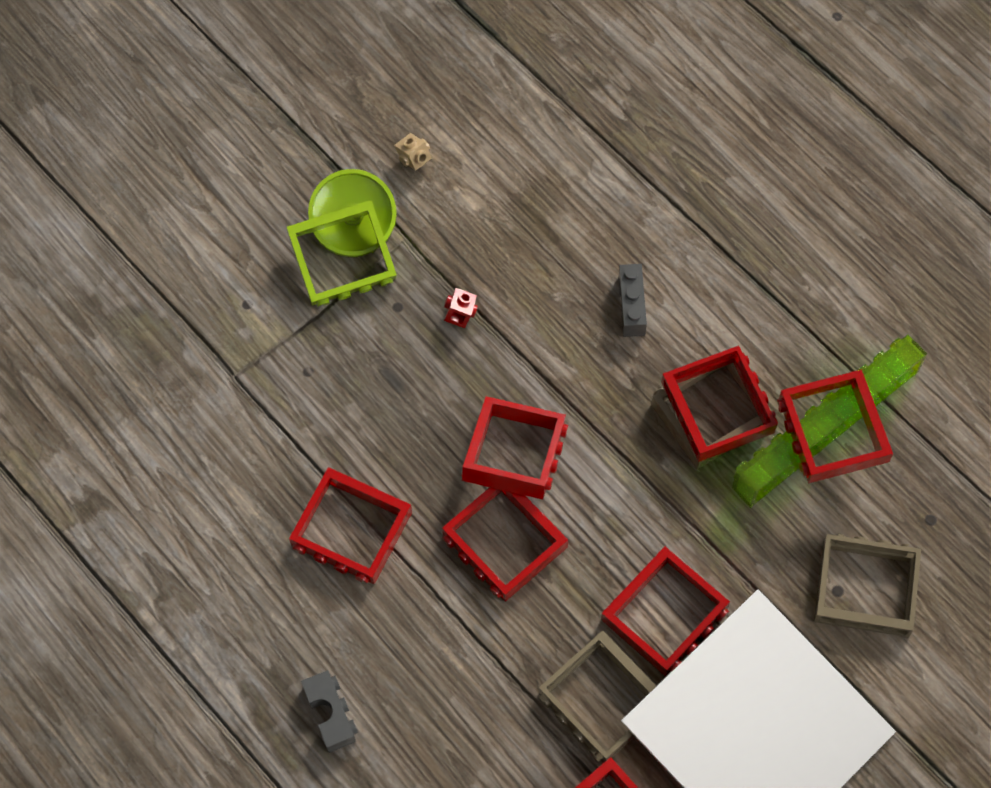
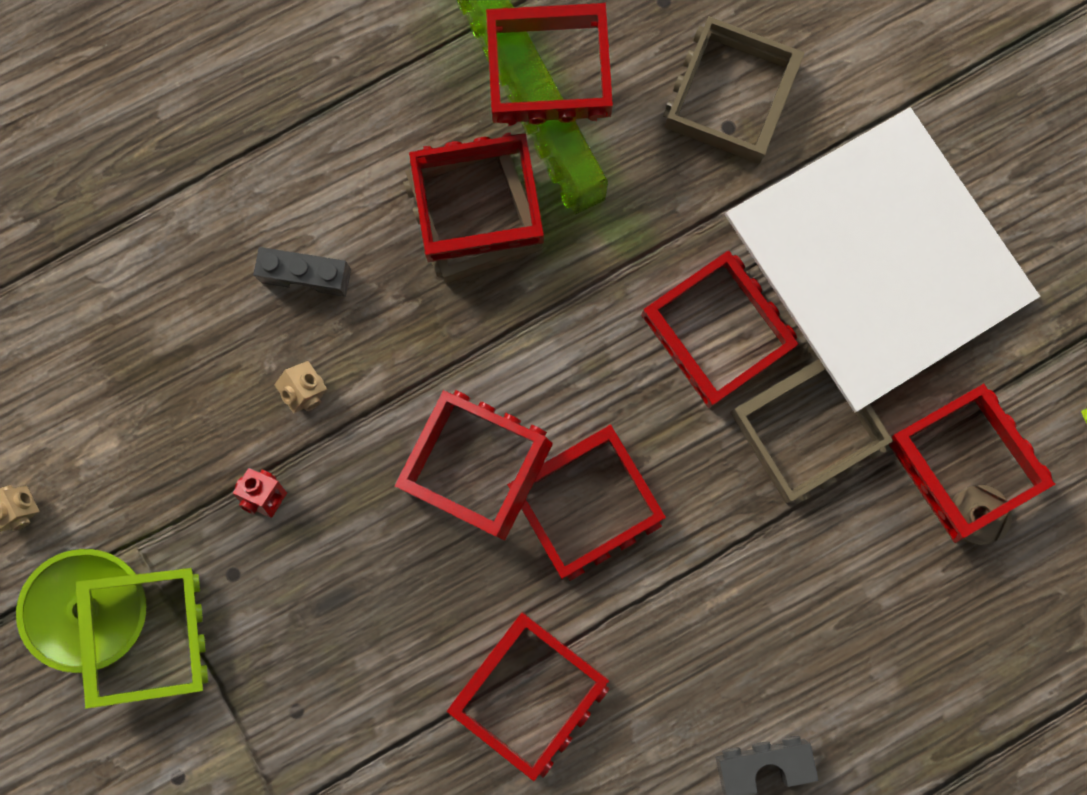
camera: 80 degrees left, 15 degrees up
none -> tan brick [275,361,327,413]

